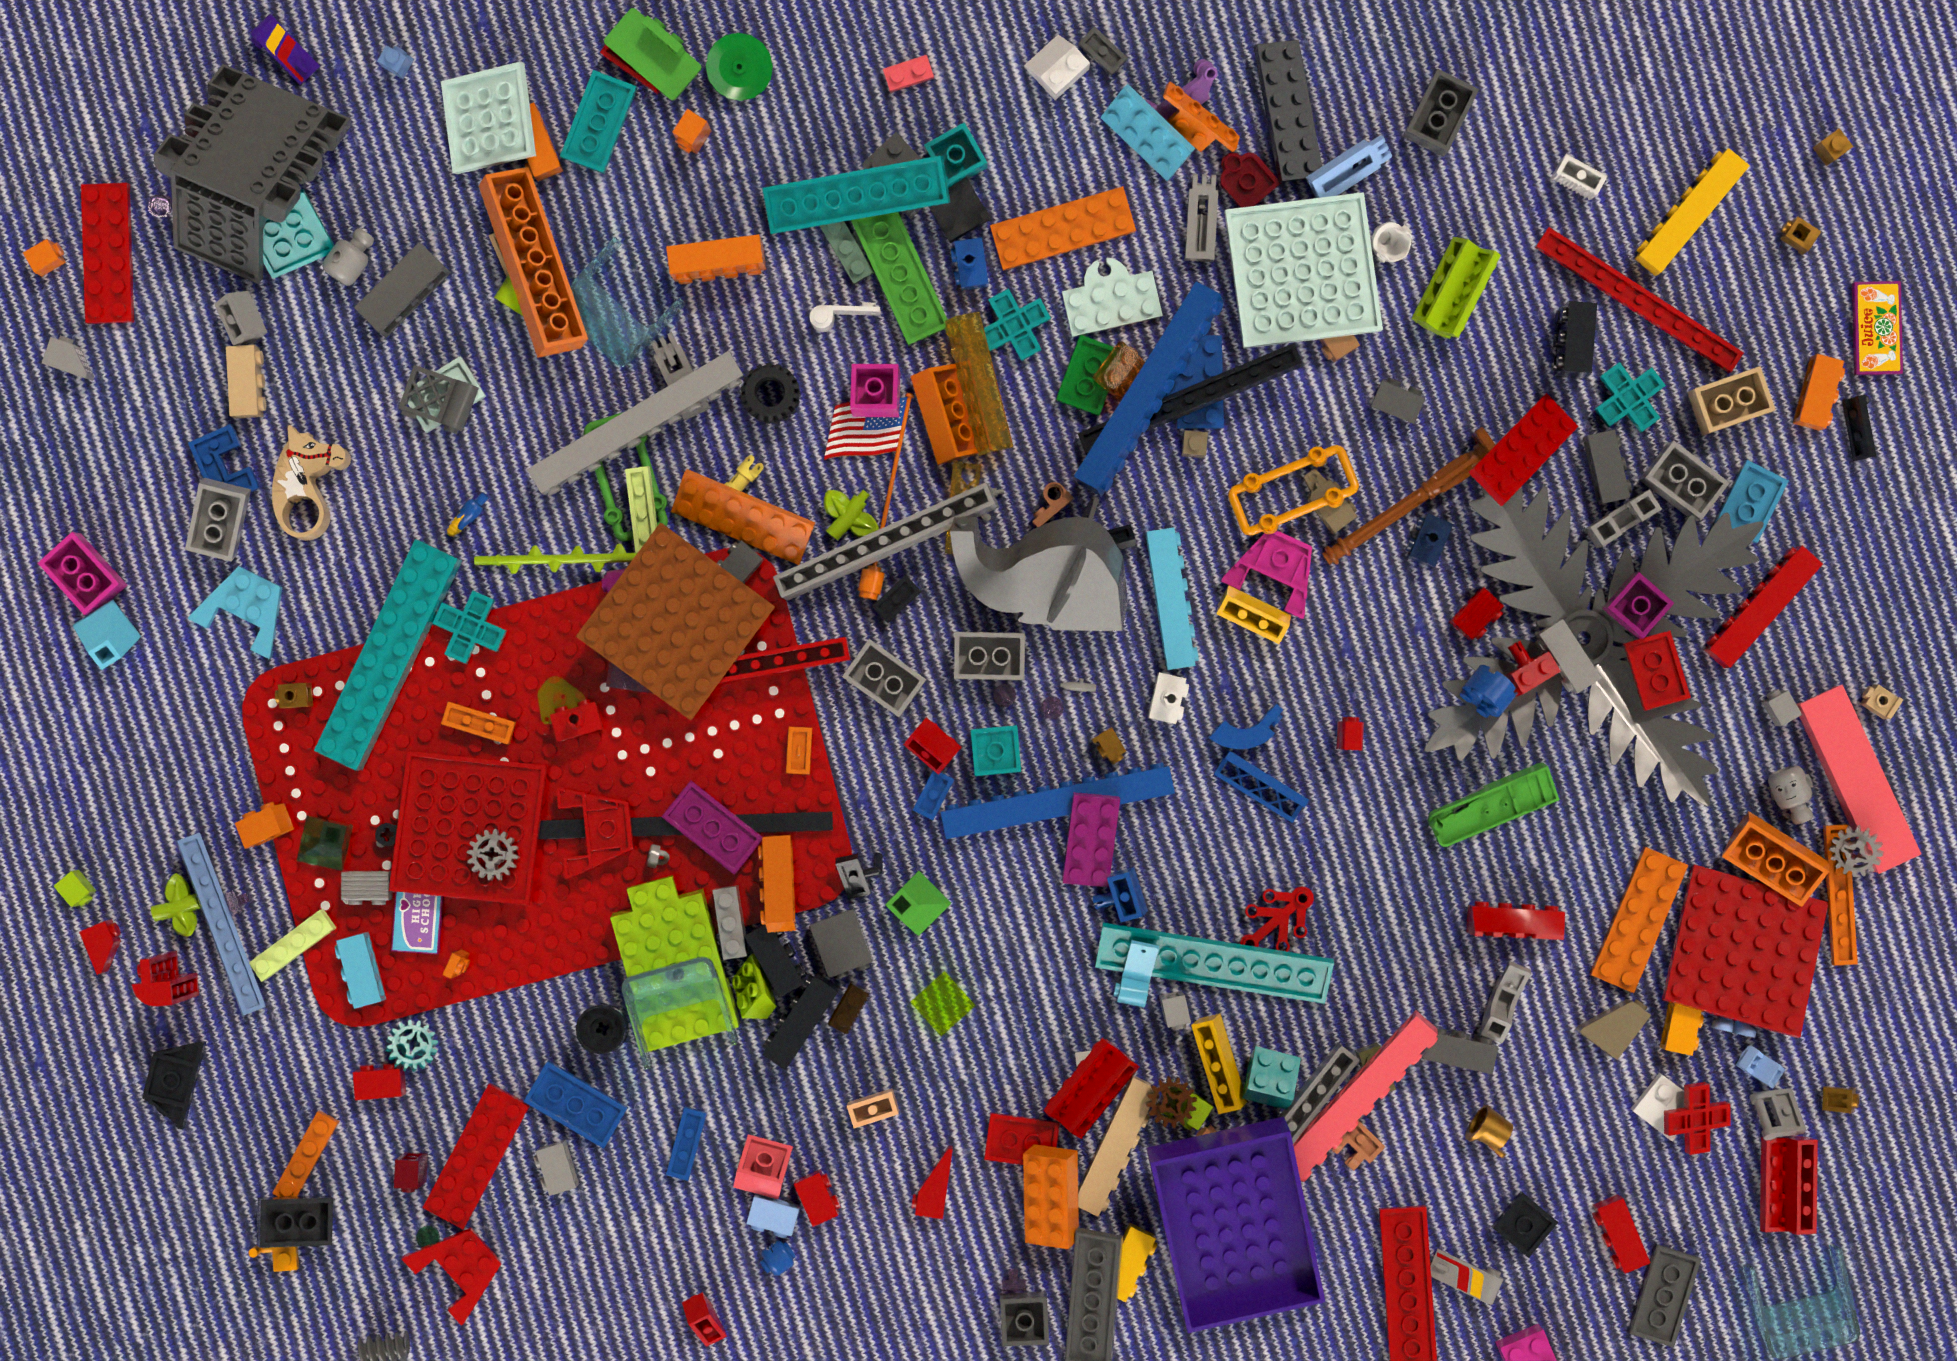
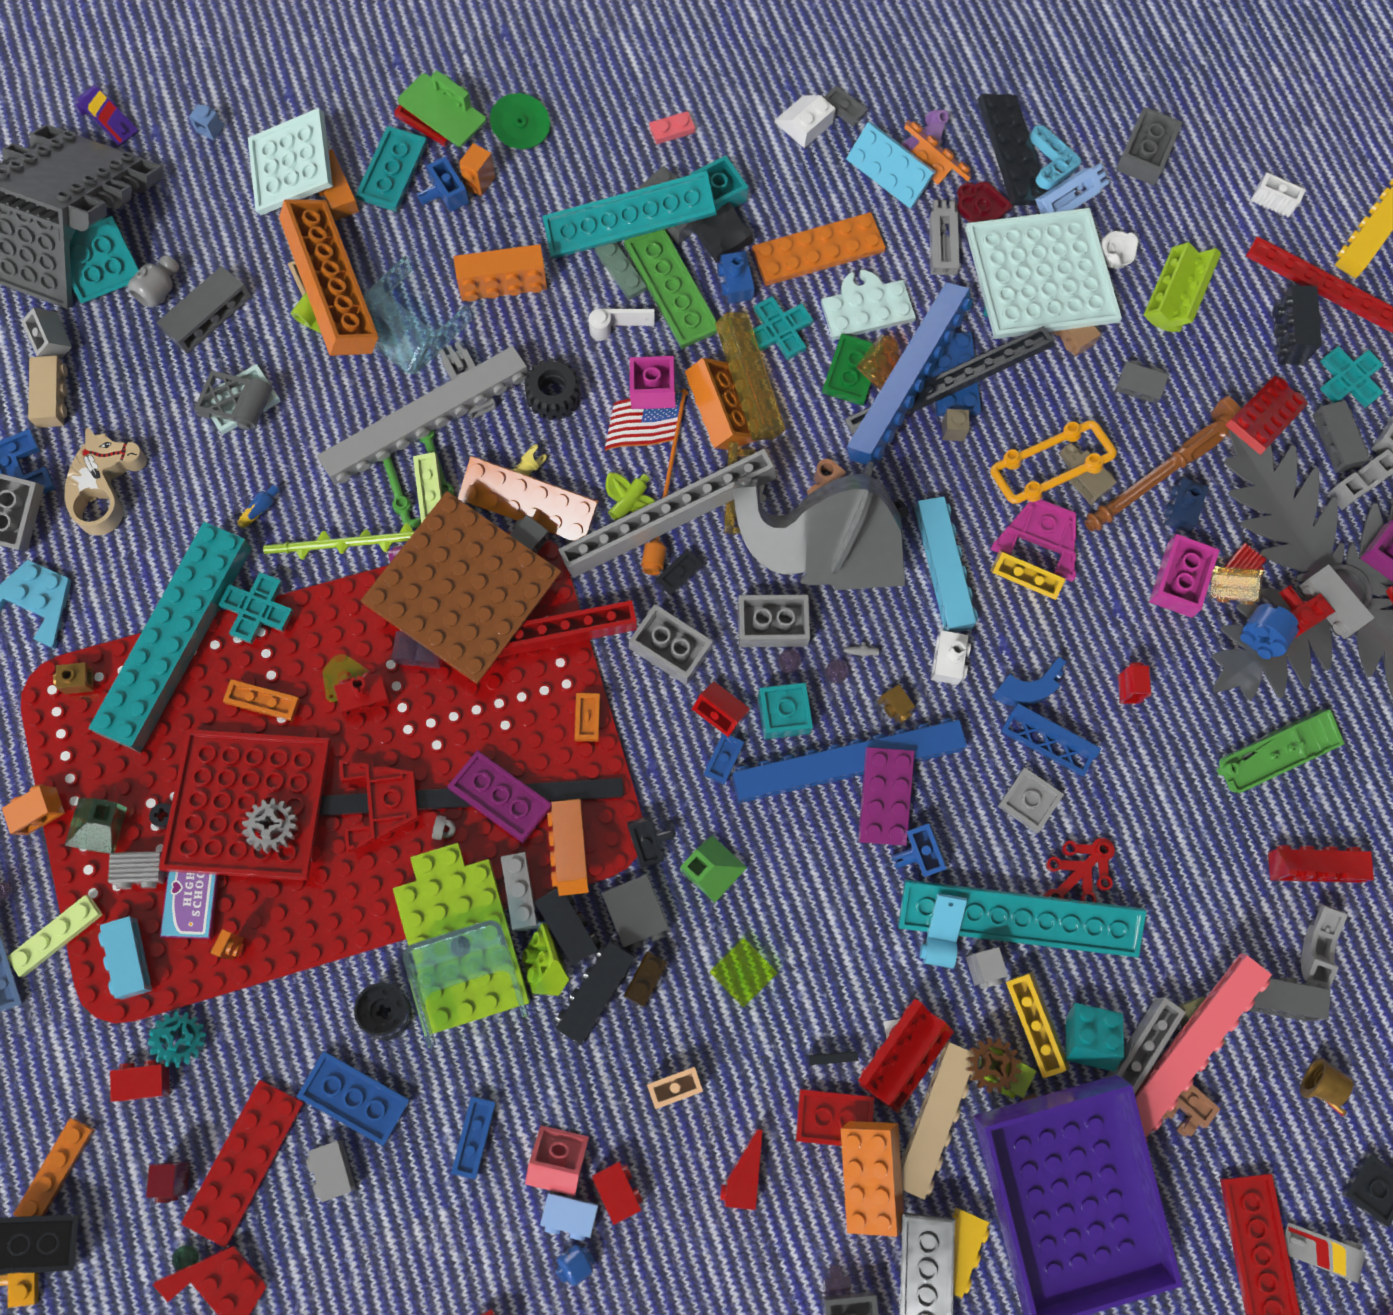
camera: 10 degrees left, 15 degrees down
none -> blue brick [416,157,469,212]
none -> black tile [806,1051,859,1066]
none -> light grey plate [998,767,1064,833]
none -> medium azure beam [1030,125,1081,190]
none -> dark pink brick [1149,534,1220,618]
none -> clear yellow brick [1210,566,1263,605]

